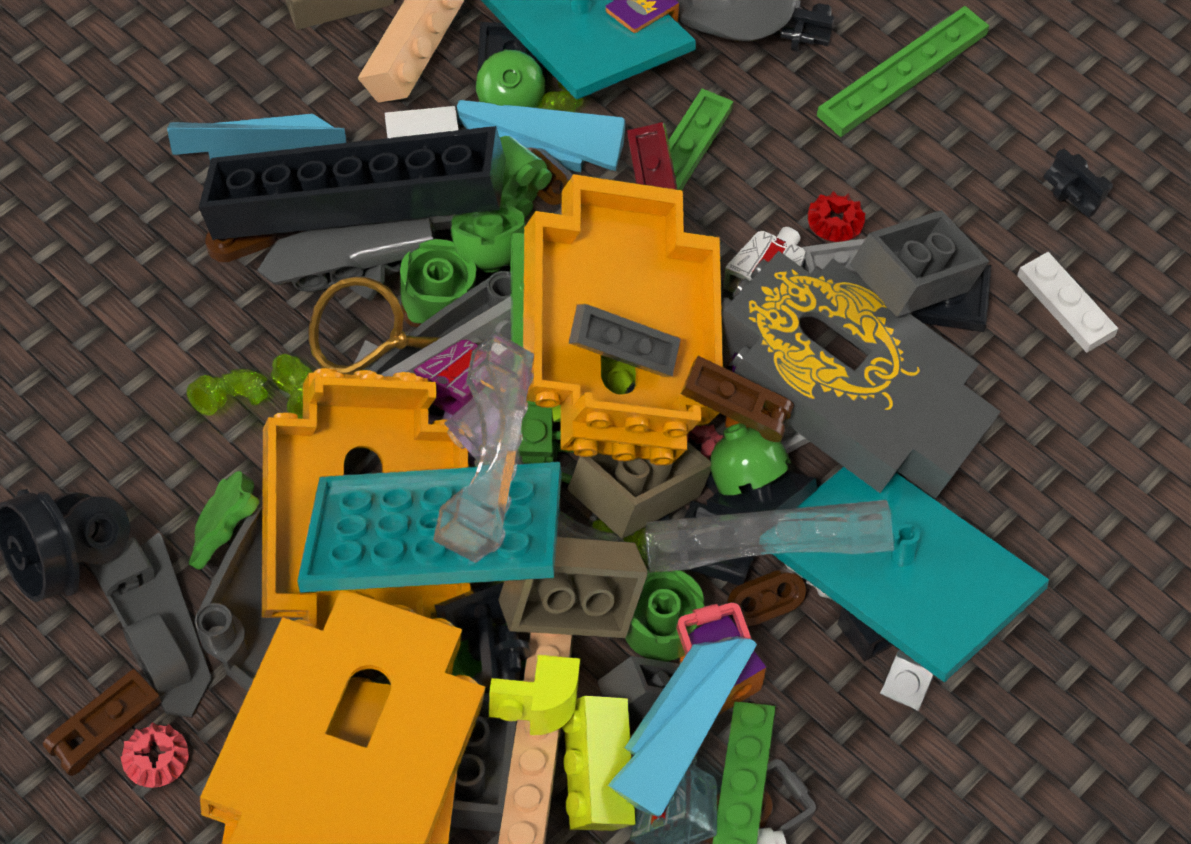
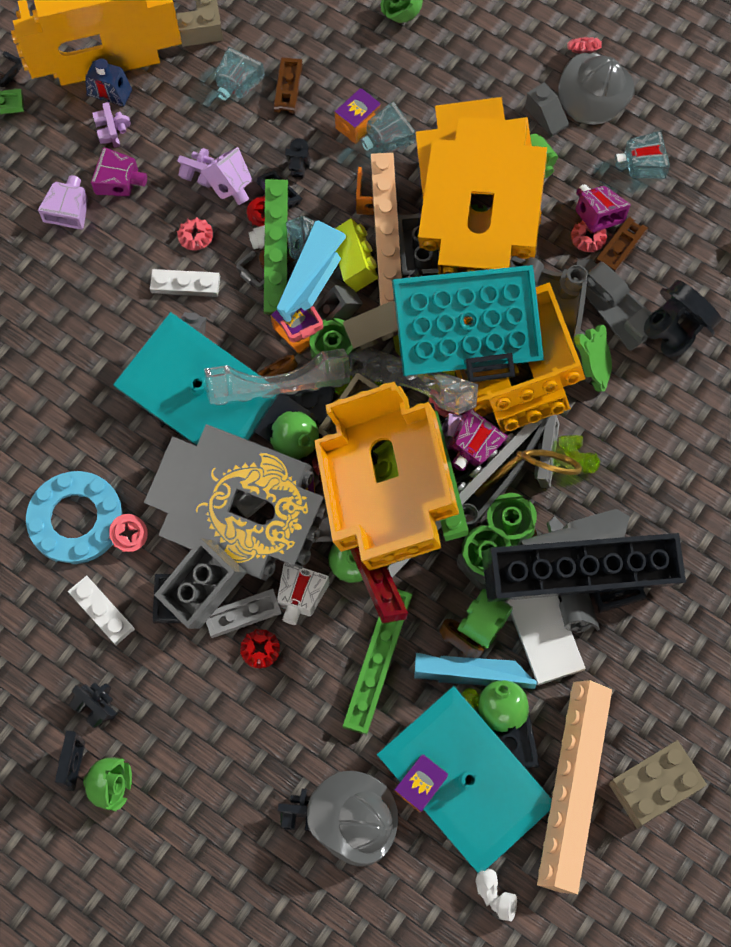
camera: 175 degrees right, 10 degrees up
medium azure wedge [167,114,346,160] -> none
clear neon green arm [187,369,268,416] -> none
clear arch [433,331,534,563] -> none
neon yellow brick [489,655,580,735] -> none
dark grey plate [569,304,680,377] -> none
reddish brown plate [680,356,794,442] -> none
bright green plate [817,6,989,137] -> none
none -> medium azure plate [26,471,123,564]
none -> black plate [55,730,86,792]
none -> bright green cylinder [84,757,132,811]
none -> coral gear [109,514,148,552]
none -> white plate [150,269,220,297]
none -> black tile [464,353,515,383]
none -> magenta torso [576,185,631,232]

